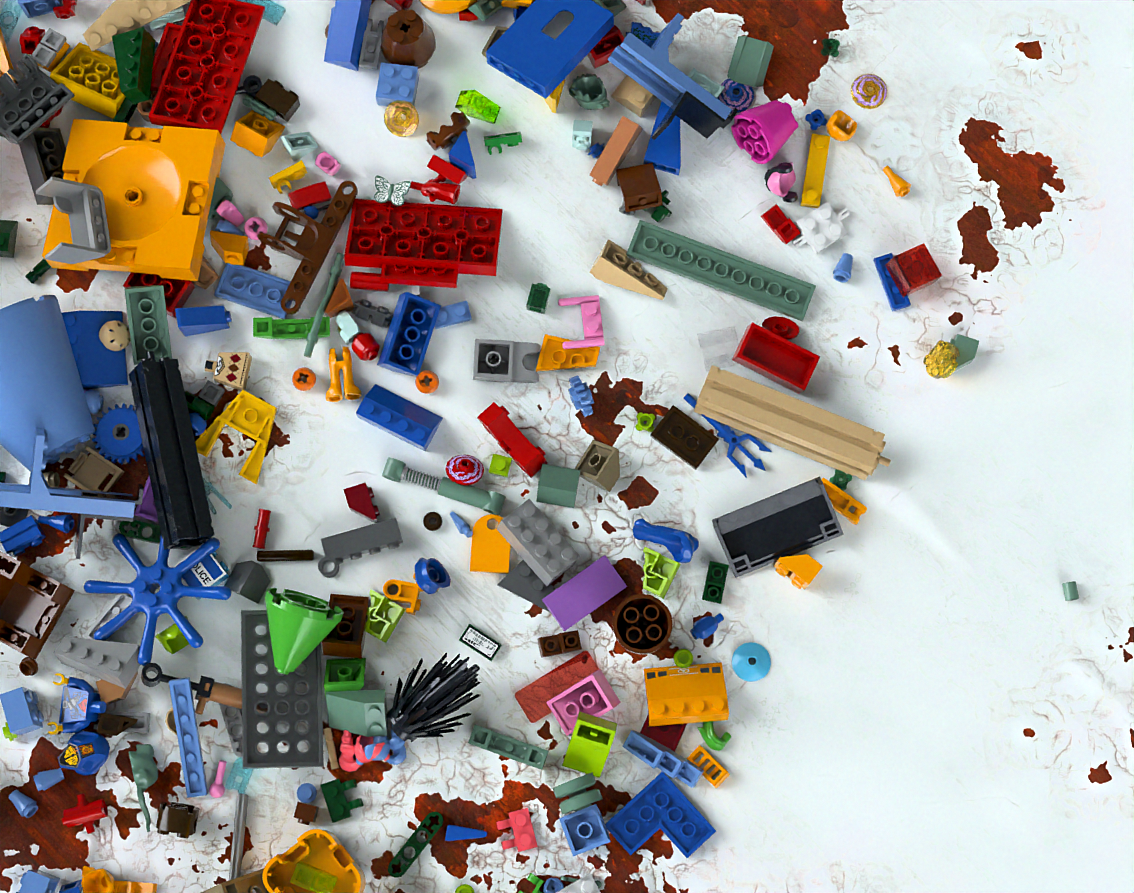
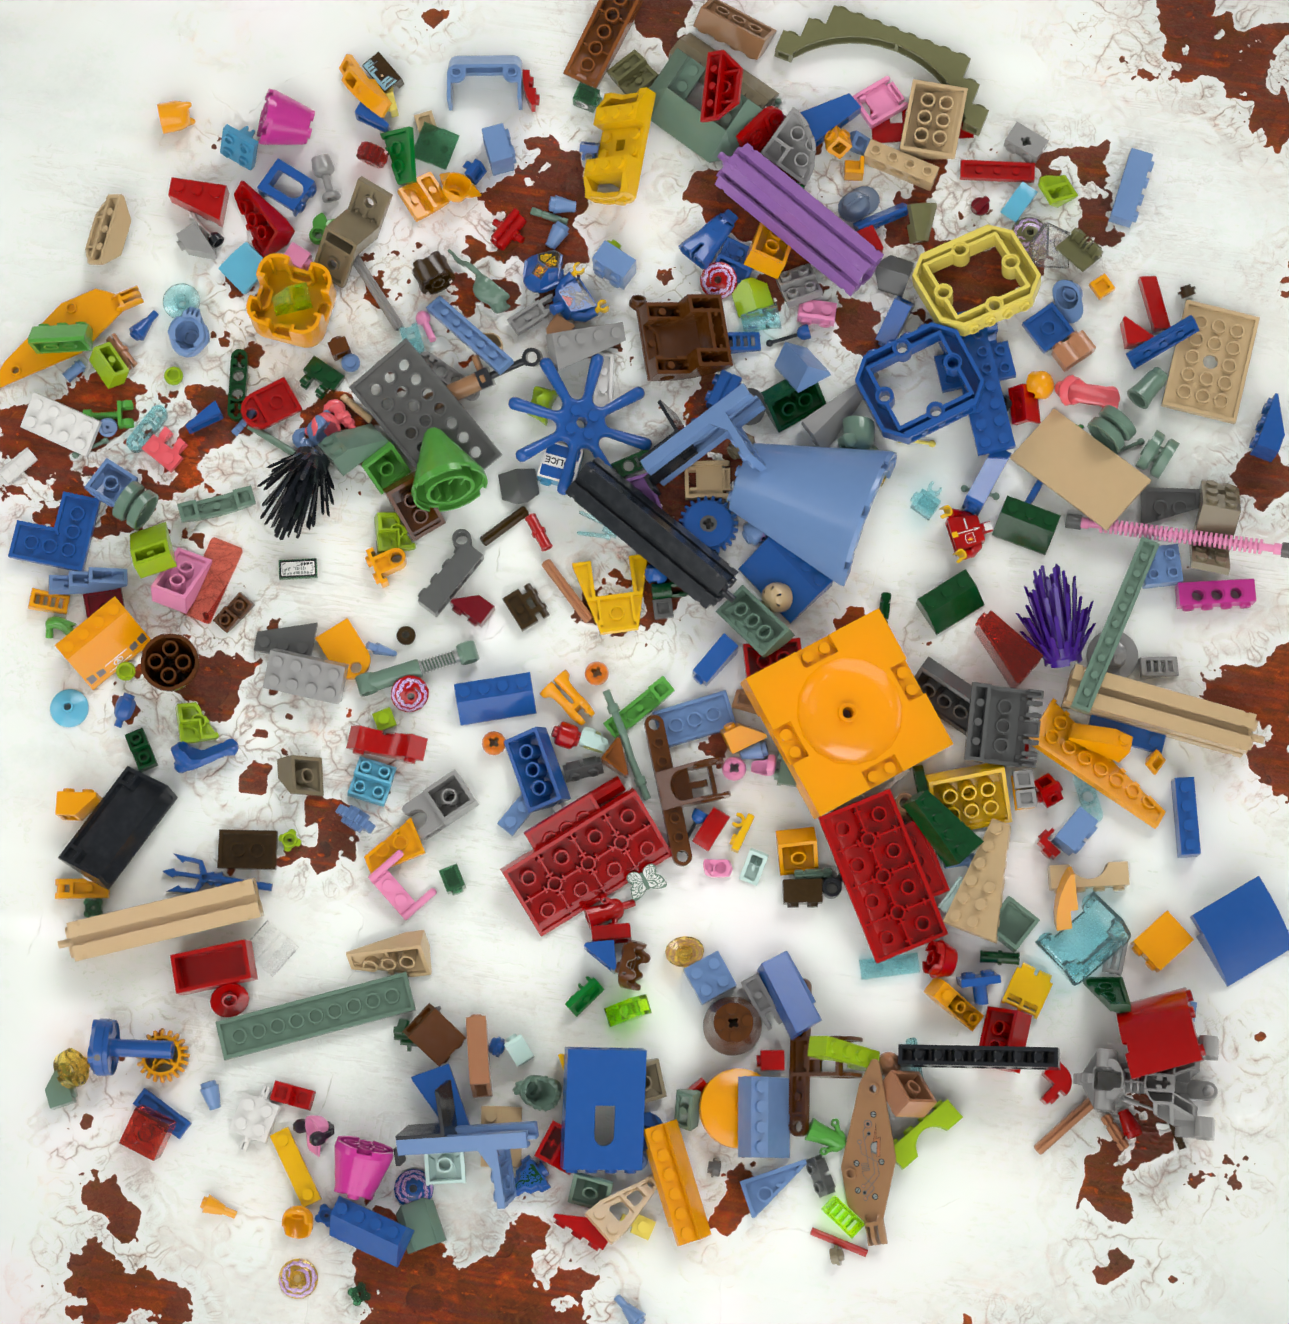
camera: 145 degrees right, 0 degrees up
light grey windscreen [36,177,111,264] -> none
dark brown slope [97,713,138,736] -> none
tan torso [205,352,252,391] -> none
blue hat [414,558,451,594] -> none
sand green slope [536,464,581,508] -> none
medium lavender tile [542,555,627,631] -> none
none -> blue piece [87,1018,174,1076]
none -> clear light blue beam [126,405,168,453]
none -> light orange gear [136,1029,190,1083]
none -> medium blue wheel [231,410,257,436]
none -> red tile [241,377,302,430]
none -> sand green bar [247,426,297,455]
none -> blue slope [329,1196,415,1268]
none -> medium azure slope [347,756,397,807]
none -> dark brown plate [502,583,550,632]
none -> sand green wheel [530,207,569,226]
none -> nougat axle [542,559,593,623]

